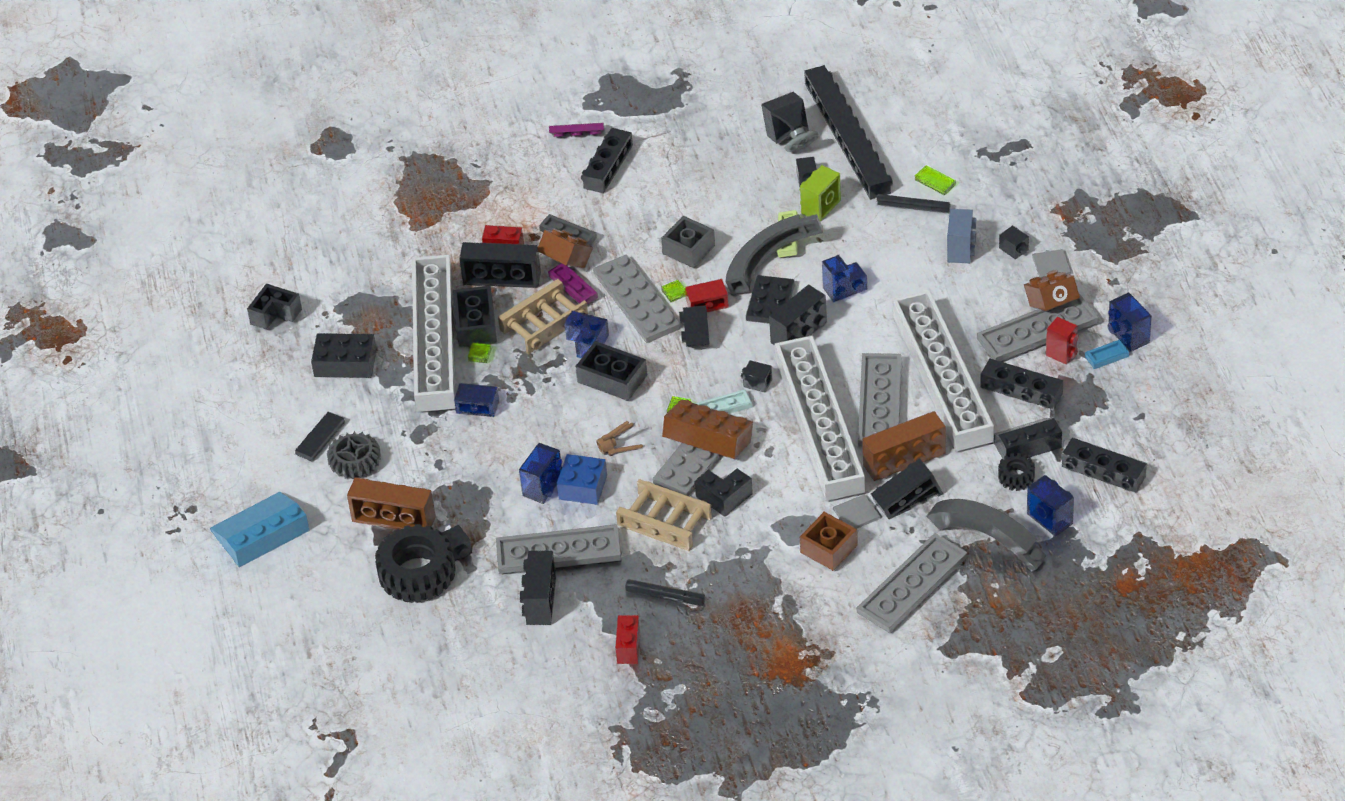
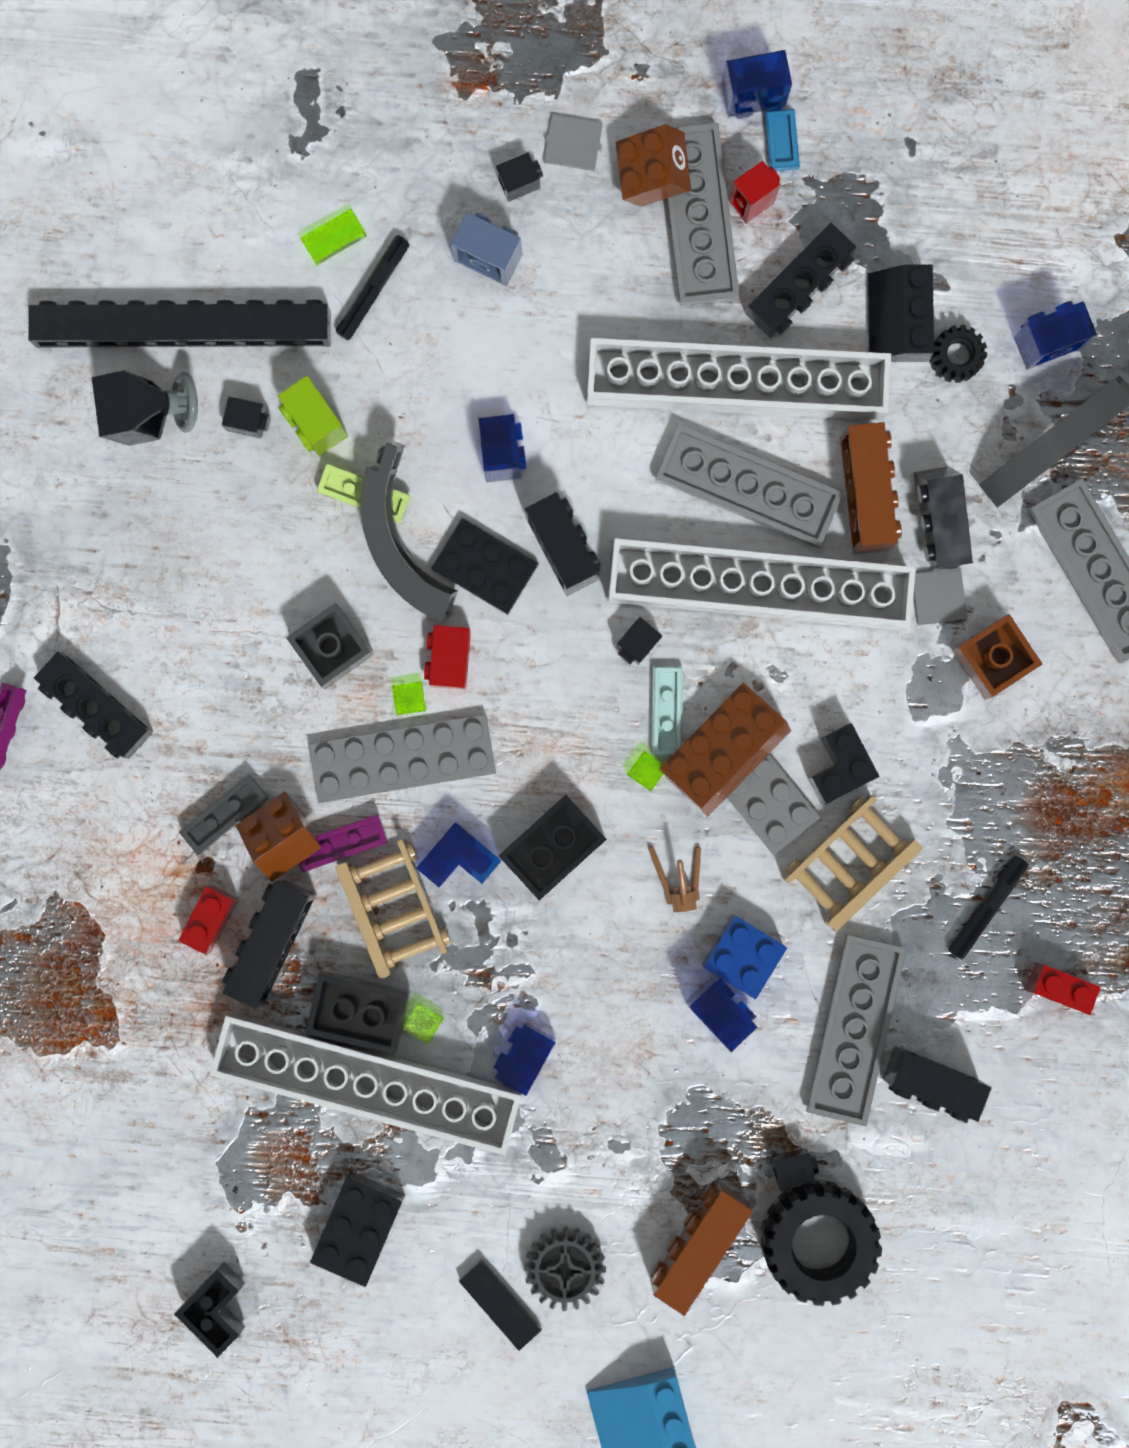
camera: 75 degrees left, 40 degrees up
black brick [679,305,710,347] -> none
black brick [1062,437,1147,493] -> none

